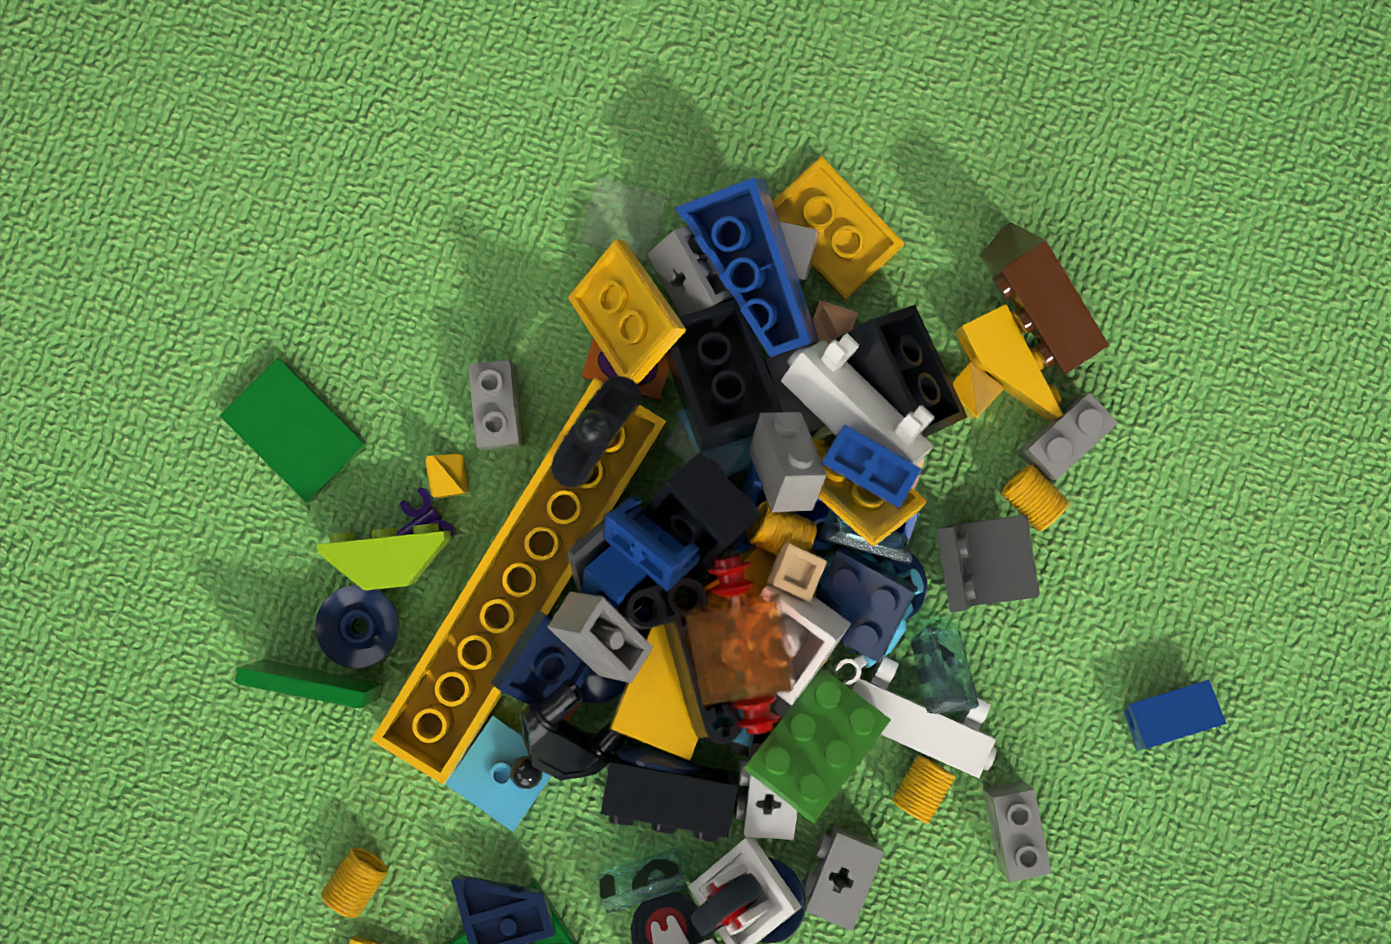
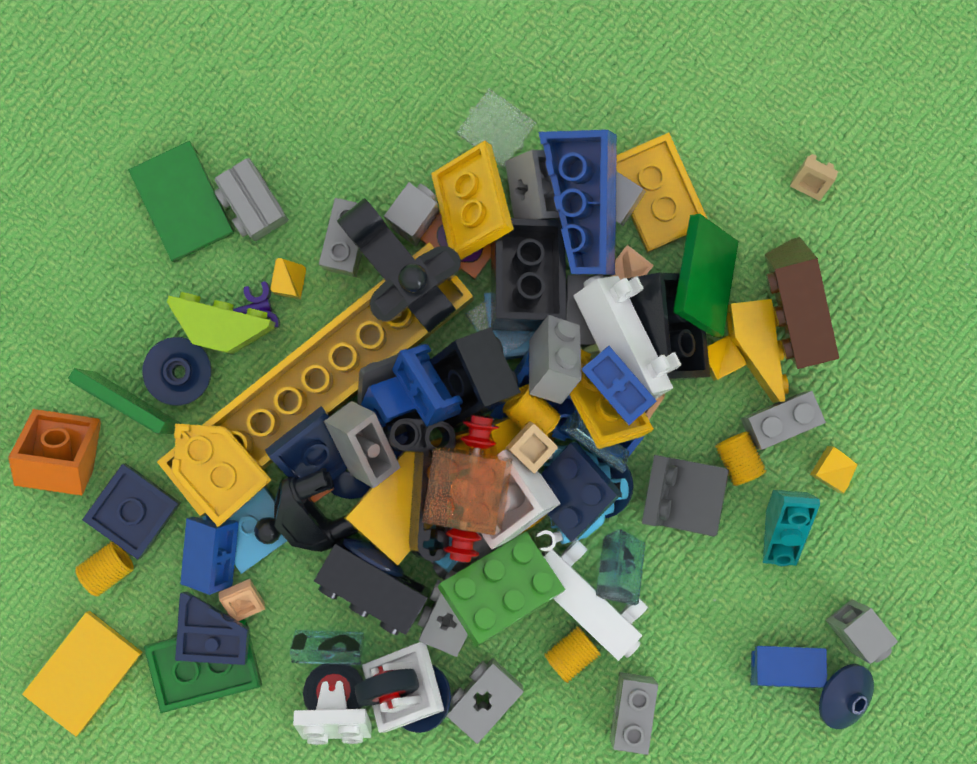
camera: 20 degrees right, 0 degrees up
none -> orange slope [8,409,101,496]
none -> dark blue plate [82,463,181,560]
none -> yellow tile [171,424,272,527]
none -> blue hinge [180,515,239,595]
none -> light grey brick [214,158,289,241]
none -> light nougat tile [218,579,265,621]
none -> black beam [337,198,456,332]
none -> light grey brick [384,182,439,246]
none -> green tile [674,214,739,337]
none -> teal slope [763,490,820,566]
none -> tan tile [790,154,838,201]
none -> yellow slope [810,446,858,494]
none -> dark blue dish [819,664,874,729]
none -> light grey brick [825,599,898,664]

